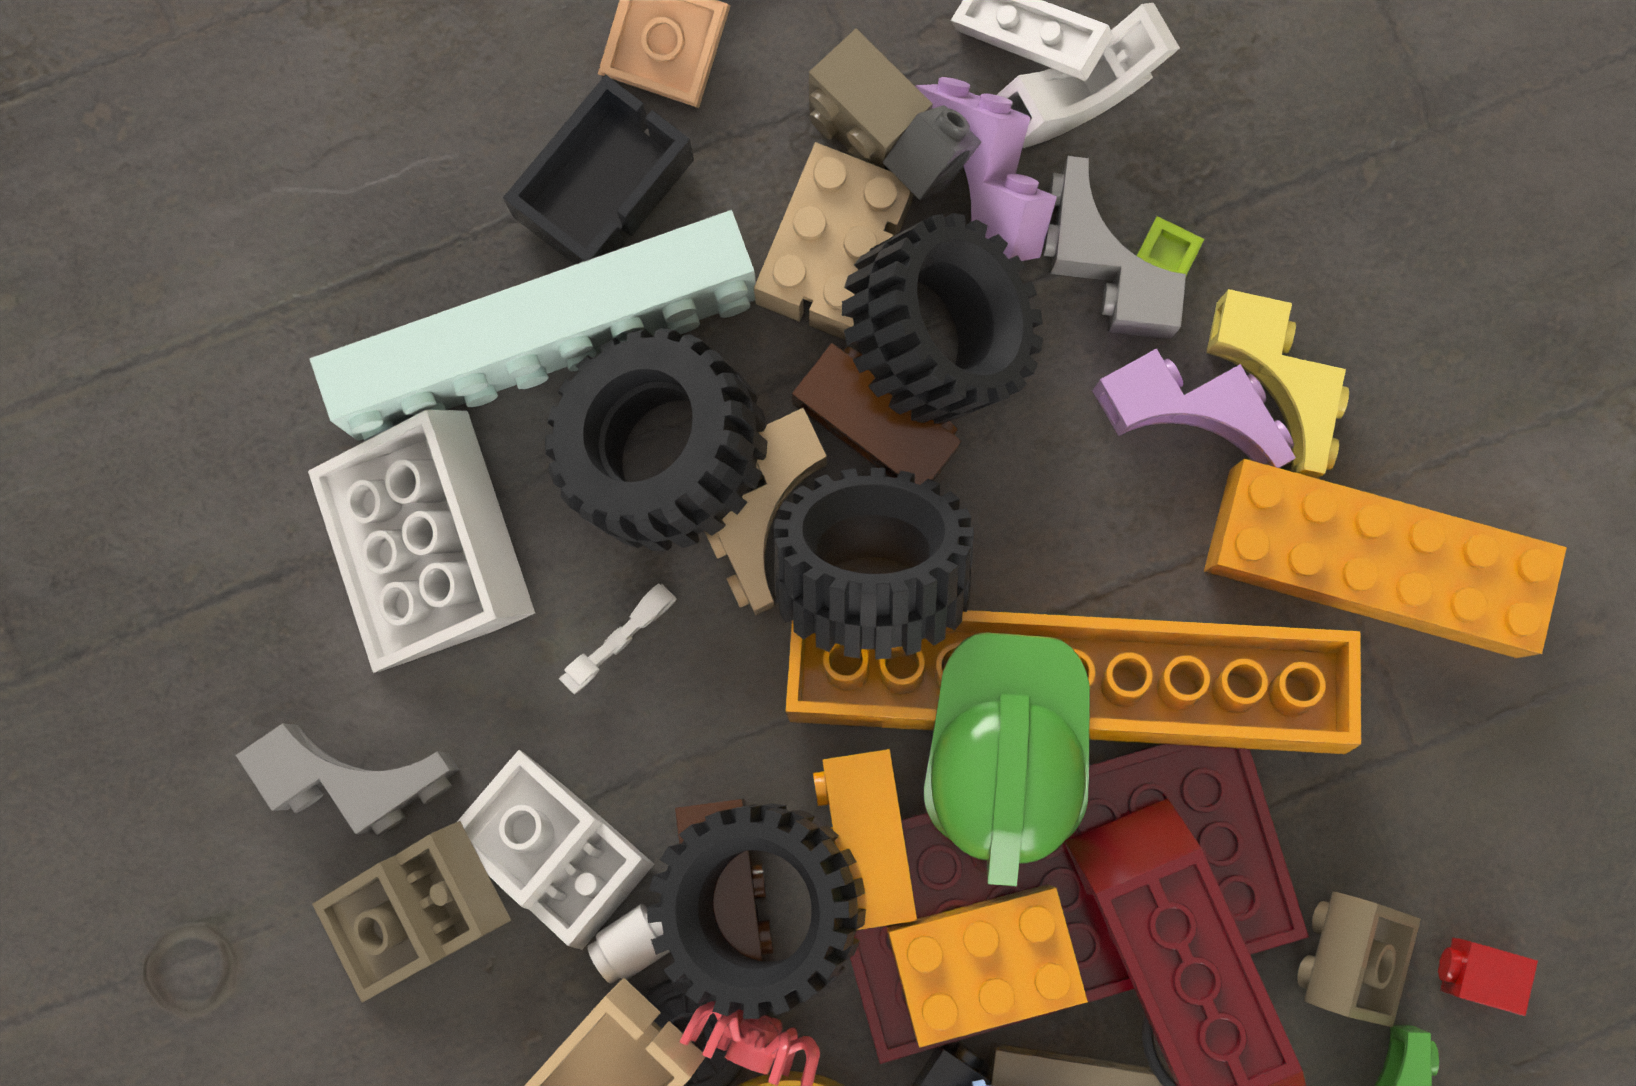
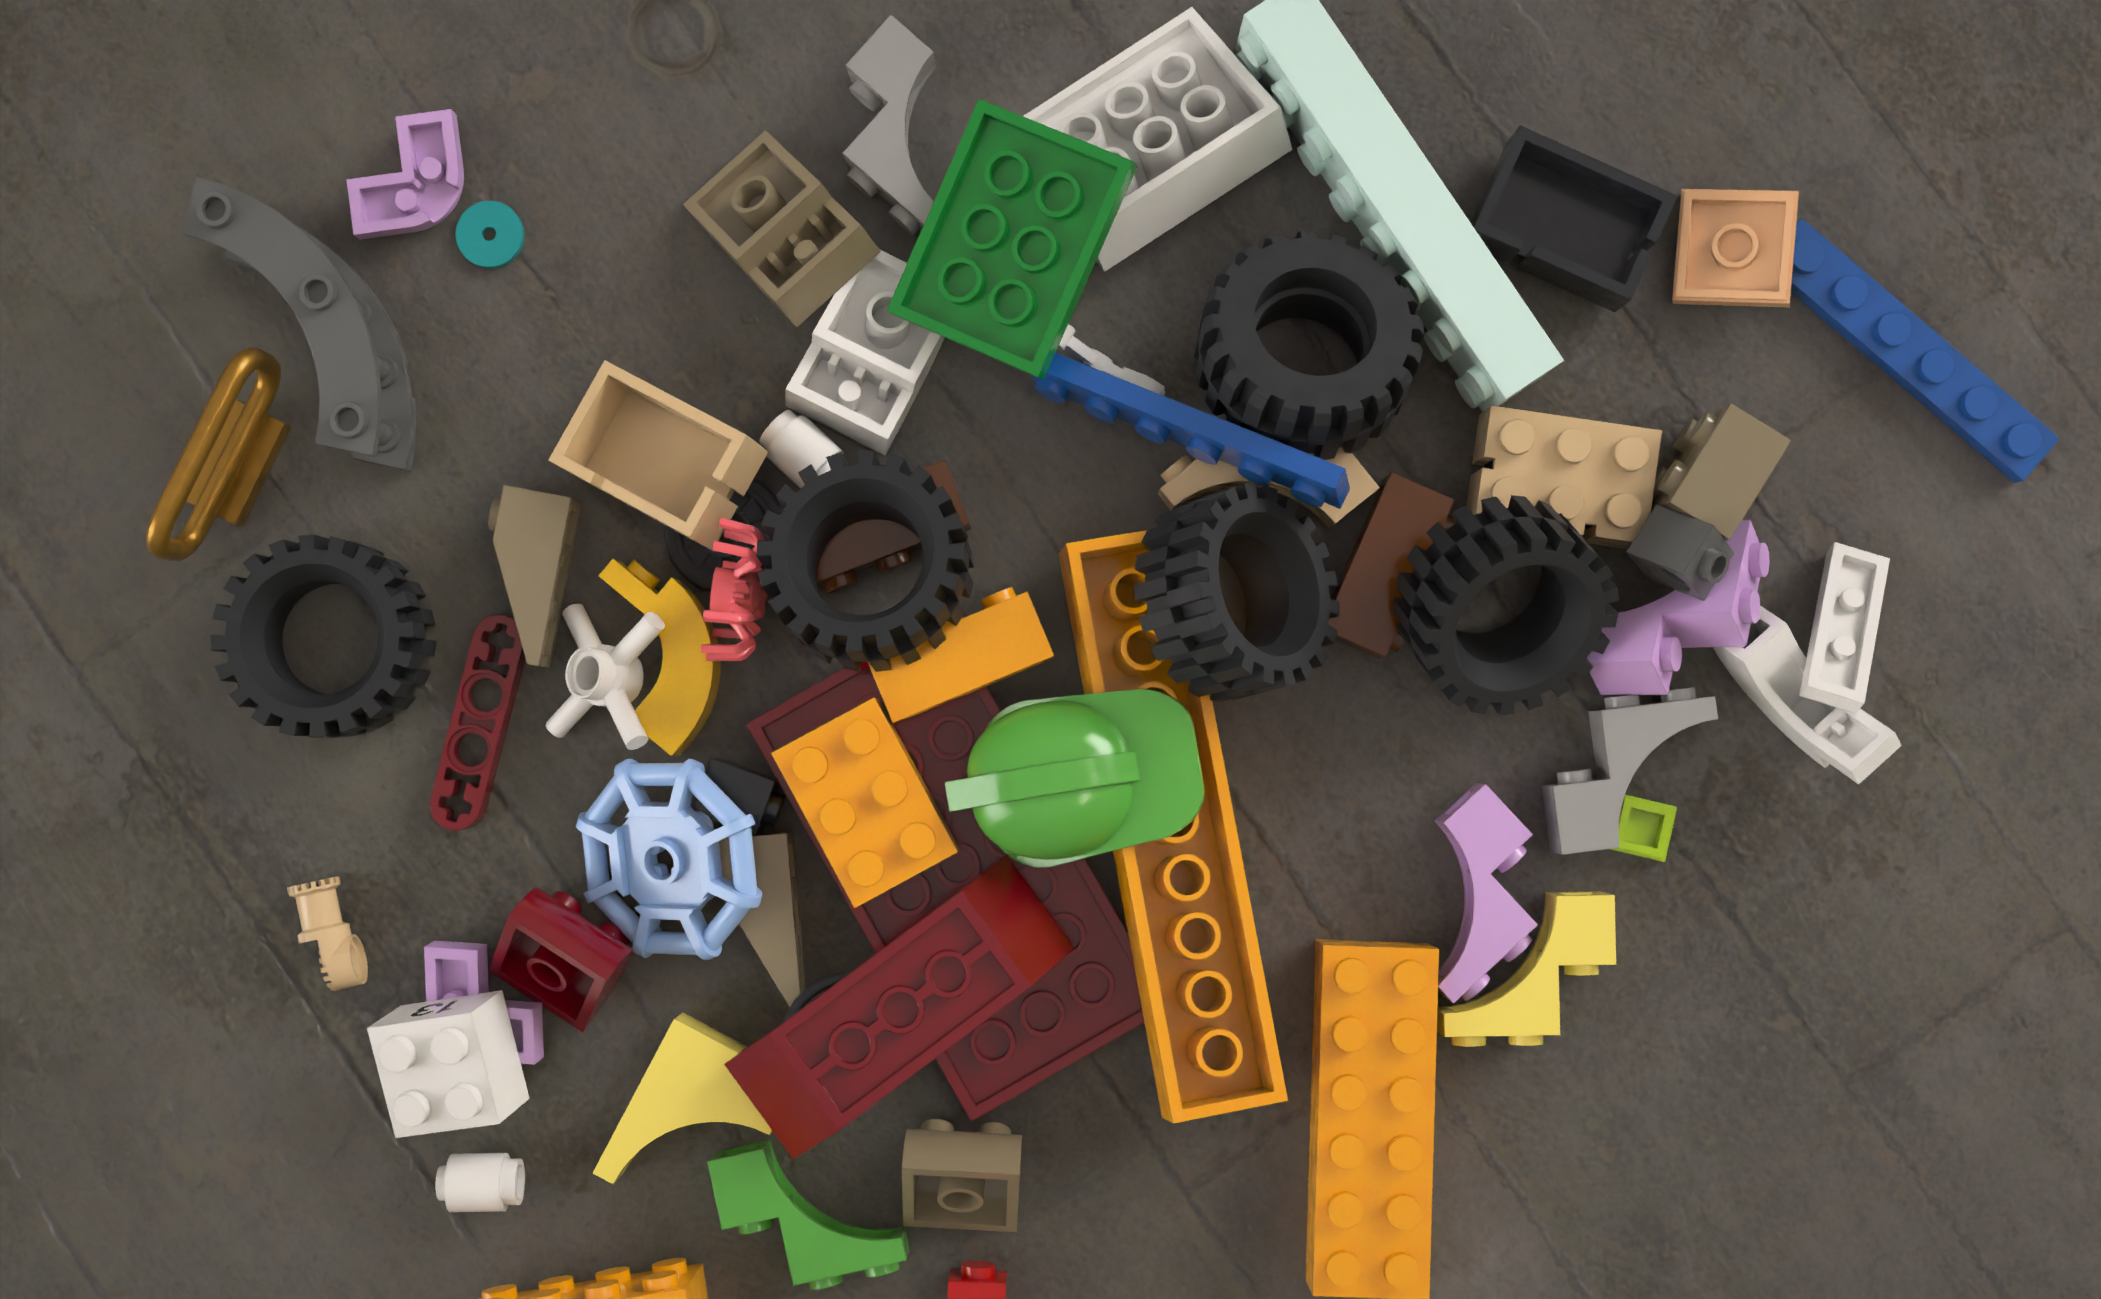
camera: 80 degrees right, 5 degrees up
none -> green plate [887,99,1138,380]
none -> blue plate [1030,353,1350,509]

